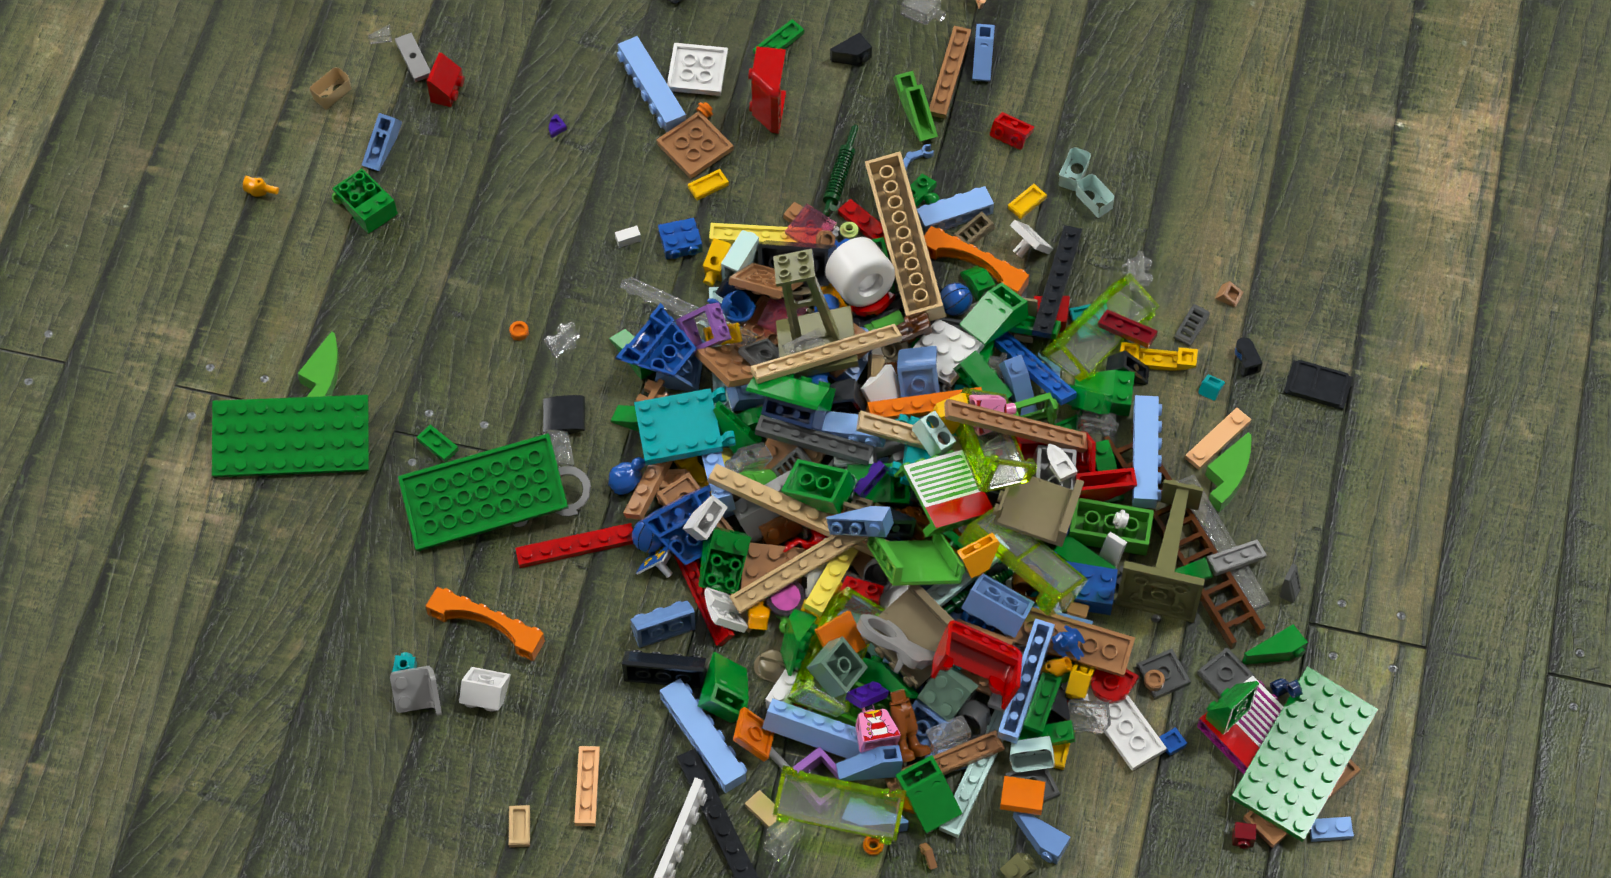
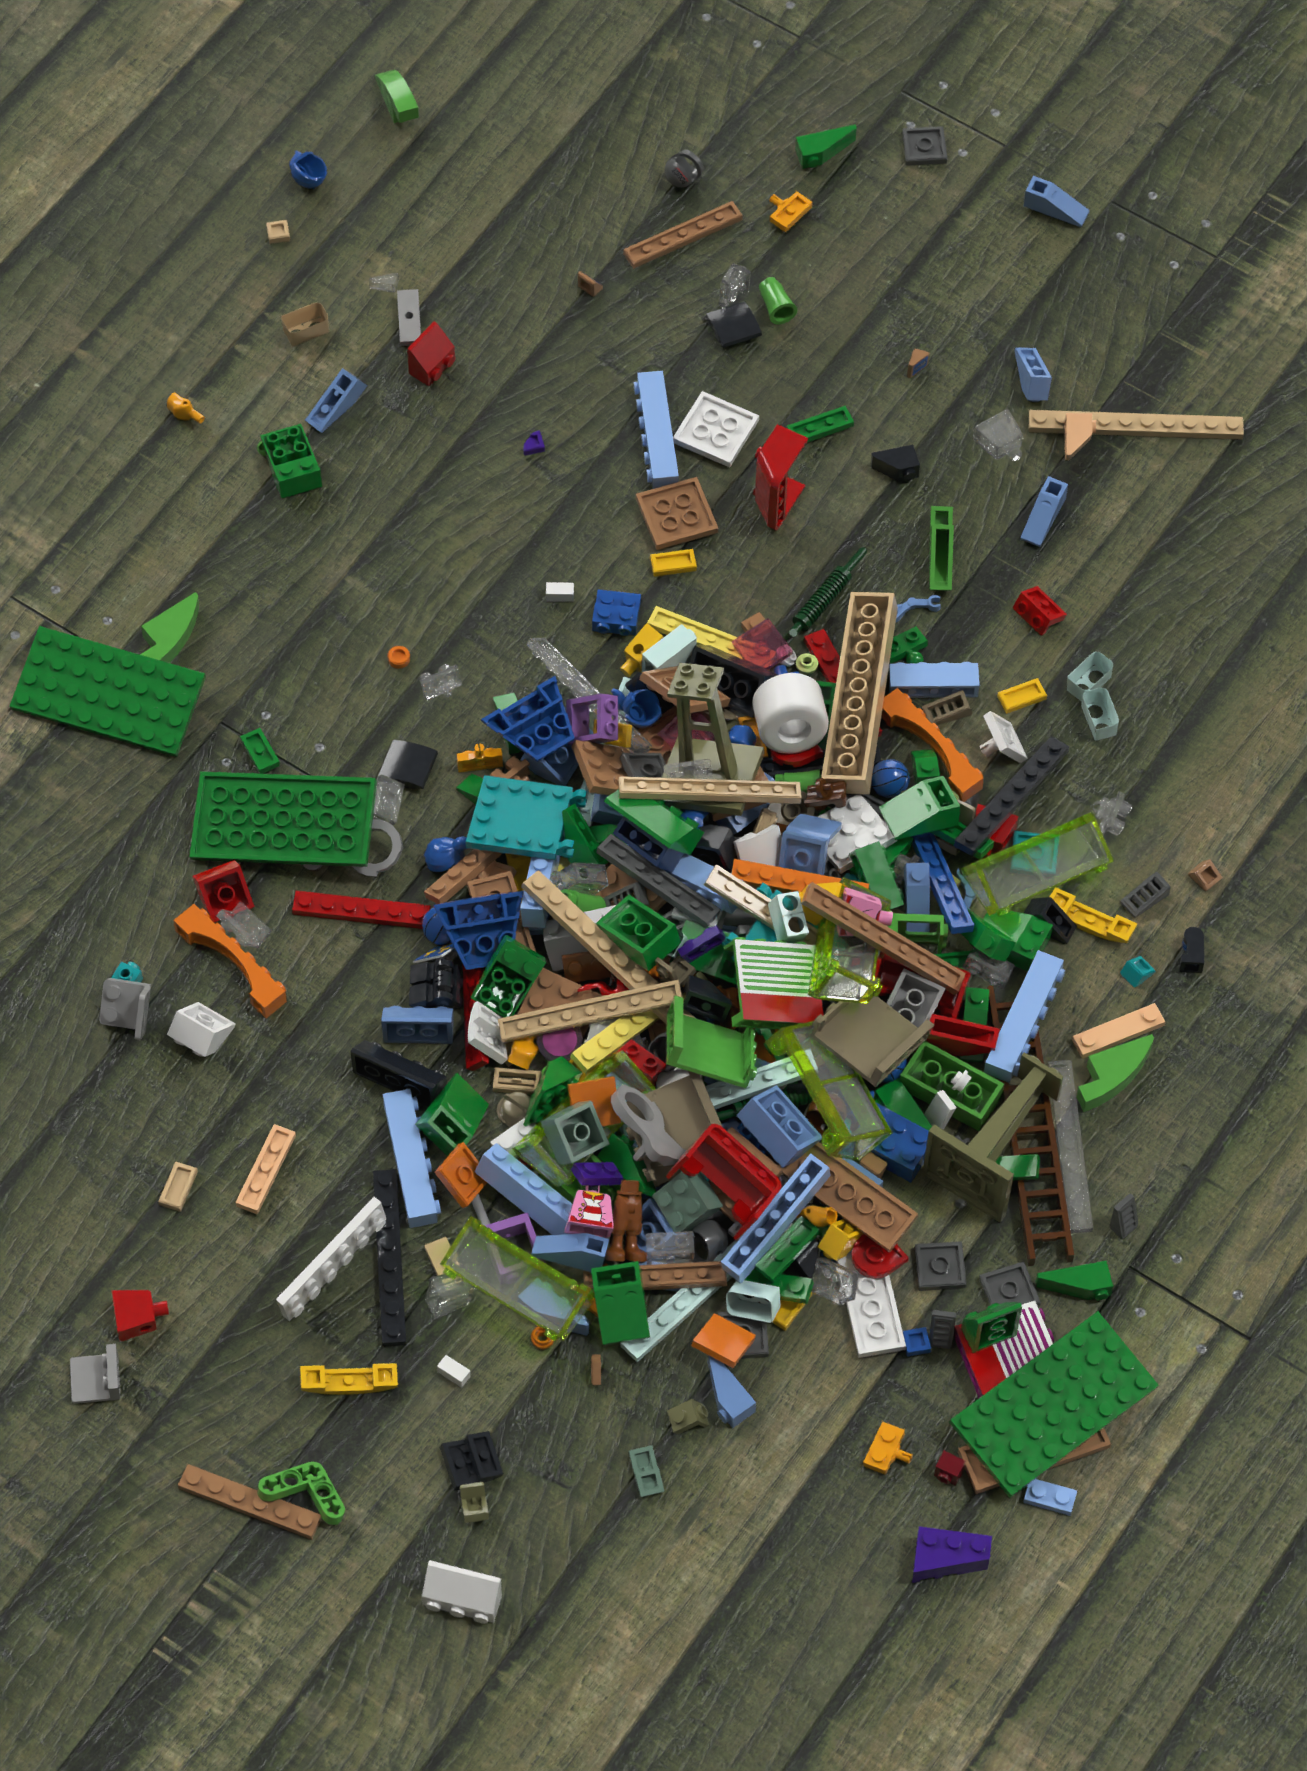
camera: 20 degrees right, 0 degrees up
white slope [683,495,728,540] -> none
orange plate [696,102,713,118] -> none
medium nougat tile [816,230,835,245] -> none
medium blue slope [826,506,894,537] -> none
medium nougat plate [929,26,971,119] -> none
light orange slope [957,533,1000,579] -> none
white plate [1047,444,1077,482] -> none
blue piece [1051,625,1085,660] -> none
dark red plate [1098,309,1158,348] -> none
medium nougat tile [1144,670,1165,691] -> none
light grey tile [1206,540,1267,576] -> none
dark blue bar [1270,678,1303,698] -> none
black piece [1284,360,1353,410] -> none
none -> red slope [192,860,254,922]
none -> clear bracket [216,902,271,948]
none -> tan tile [266,220,290,244]
none -> black hips [409,959,463,1009]
none -> light orange plate [457,743,503,773]
none -> tan tile [493,1067,541,1095]
none -> light orange plate [863,1421,913,1475]
none -> dark grey slope [929,1310,956,1349]

